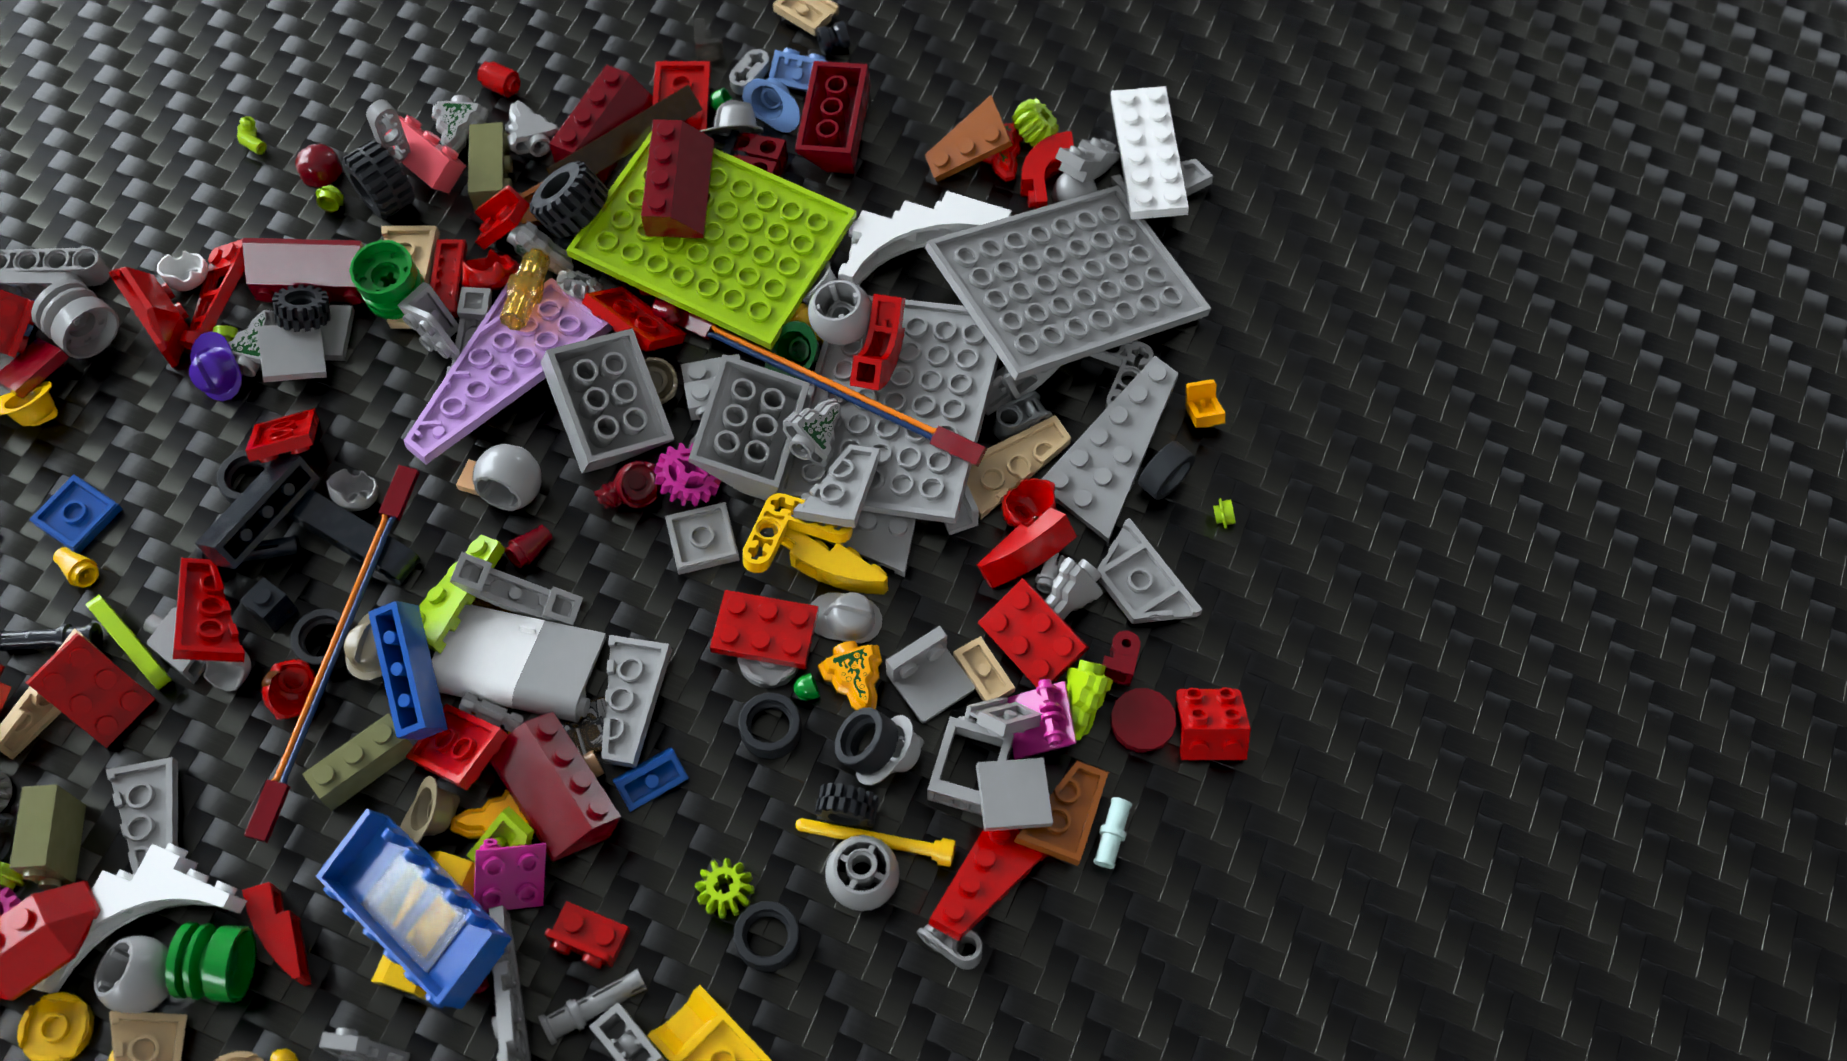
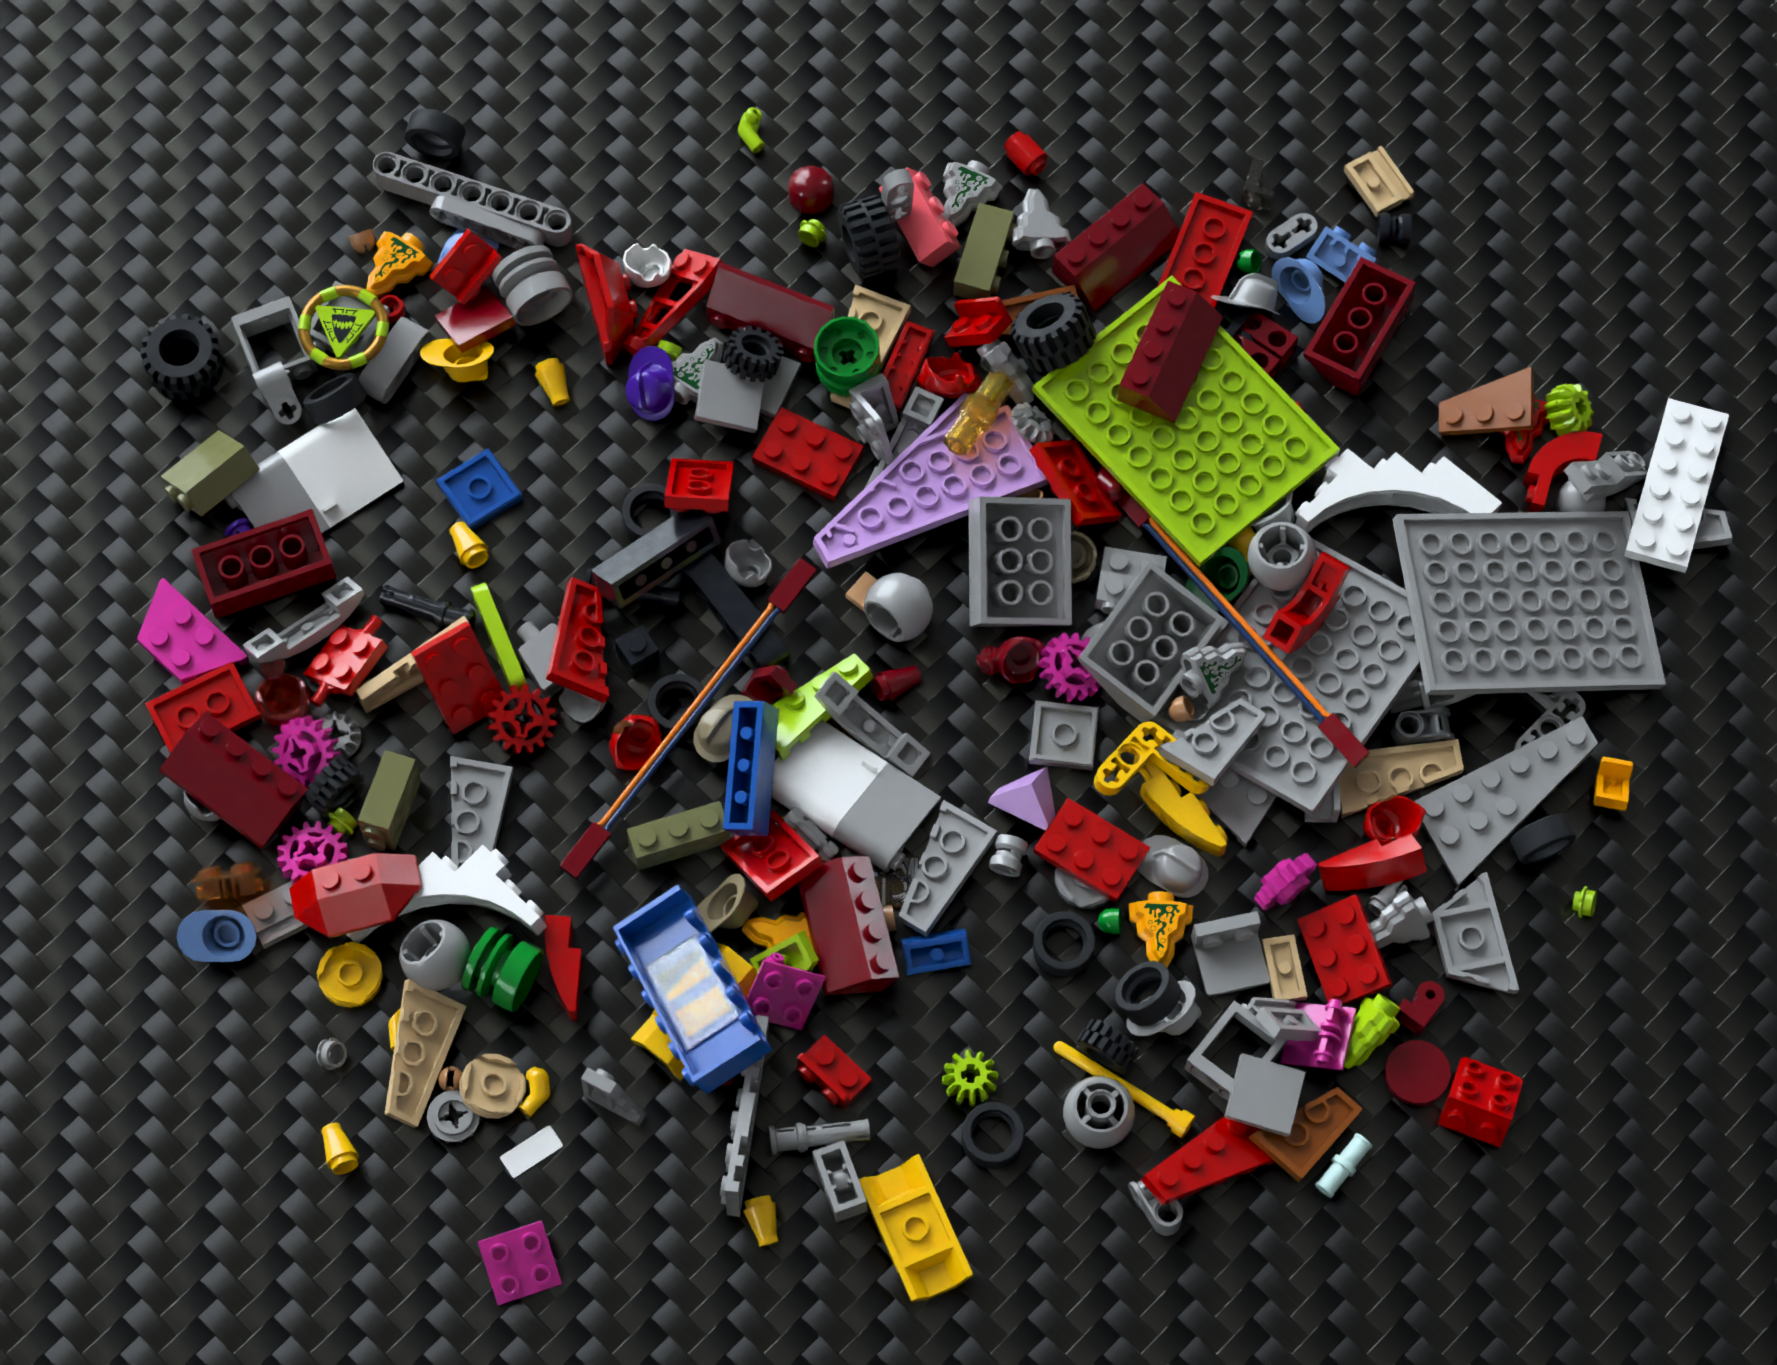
camera: 20 degrees right, 5 degrees up
dark brown tile [546,85,703,175] -> none
none -> red gear [486,684,557,754]
none -> yellow cone [535,358,570,406]
none -> dark red bracket [741,665,798,705]
none -> red plate [752,407,864,501]
none -> lavender slope [988,766,1056,831]
none -> light grey wheel [989,834,1028,877]
none -> medium nougat hinge [1169,695,1196,723]
none -> dark pink gear [1253,853,1317,911]

